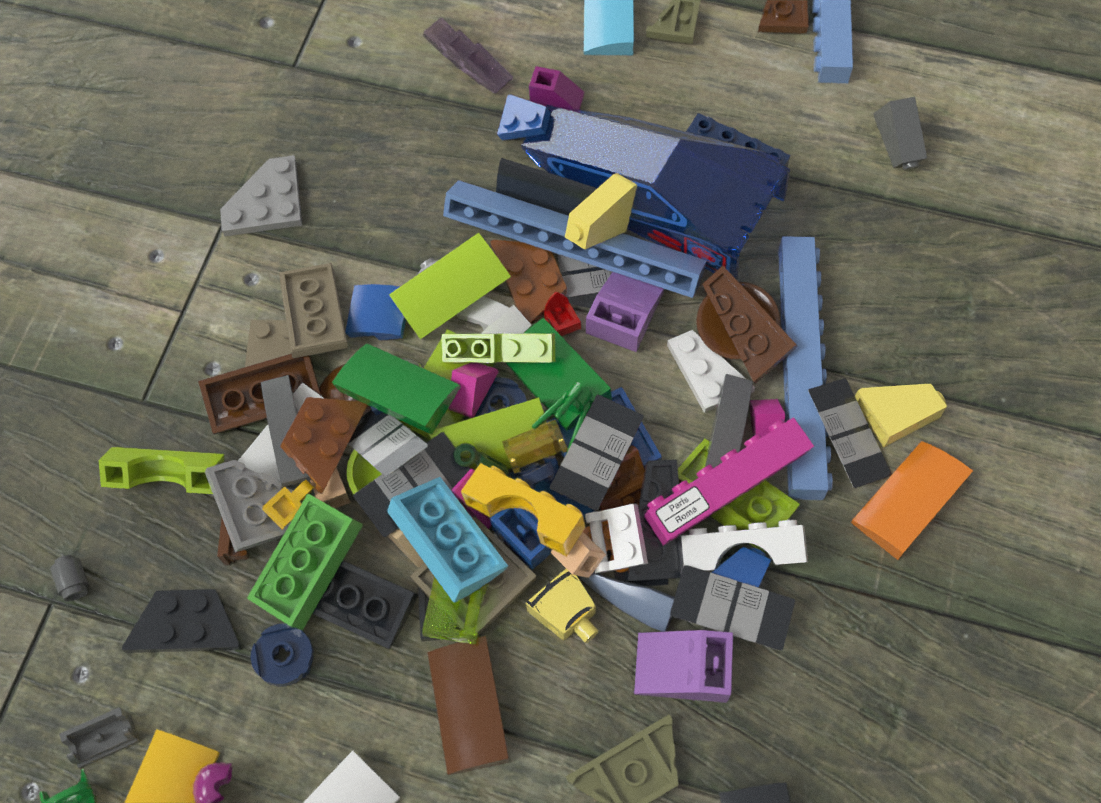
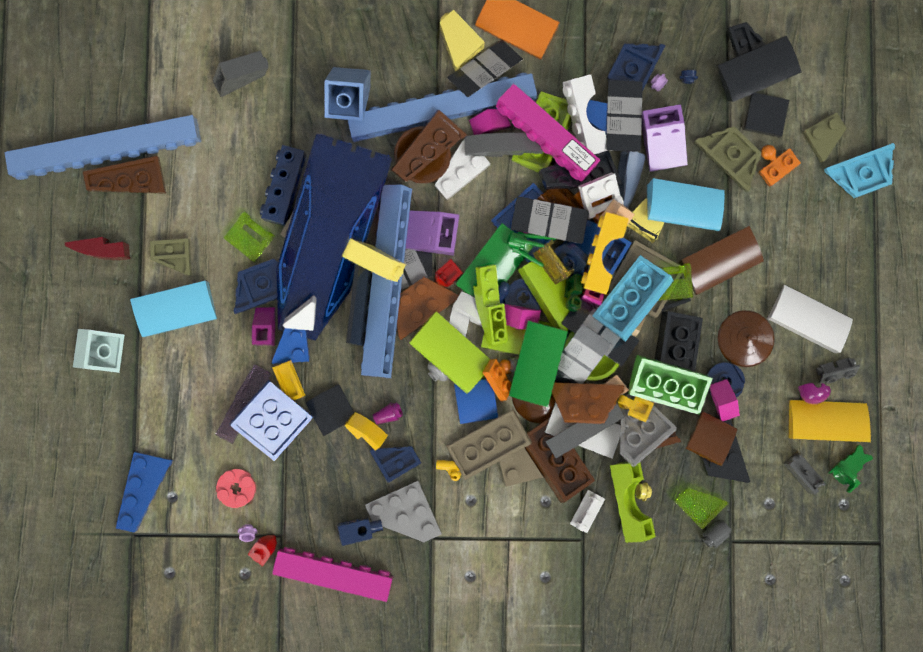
camera: 110 degrees left, 20 degrees up
none -> coral plate [216,469,256,508]
none -> clear neon green plate [224,212,275,262]
none -> plate [229,380,313,461]
none -> dark blue wing [234,259,305,314]
none -> lavender plate [238,524,257,542]
none -> red plate [248,535,277,567]
none -> yellow tile [272,360,306,400]
none -> dark pink brick [272,547,393,602]
none -> white slope [283,296,317,330]
none -> black slope [306,385,355,437]
none -> medium blue slope [325,67,371,121]
none -> dark blue torso [338,517,383,546]
none -> yellow slope [344,412,388,450]
none -> dark blue wing [370,446,422,483]
none -> magenta cone [373,402,403,425]
none -> yellow arm [436,460,461,481]
none -> orange plate [483,359,513,401]
none -> dark blue arm [498,282,509,304]
none -> white hinge [570,490,605,533]
none -> dark blue wing [607,44,666,91]
none -> light yellow plate [635,482,652,501]
none -> medium azure slope [647,178,724,231]
none -> lavender plate [651,74,668,91]
none -> clear neon green wing [674,487,728,529]
none -> dark blue plate [679,70,698,84]
none -> reddish brown slope [686,412,738,466]
none -> dark pink slope [709,379,740,421]
none -> reddish brown hat [718,310,774,367]

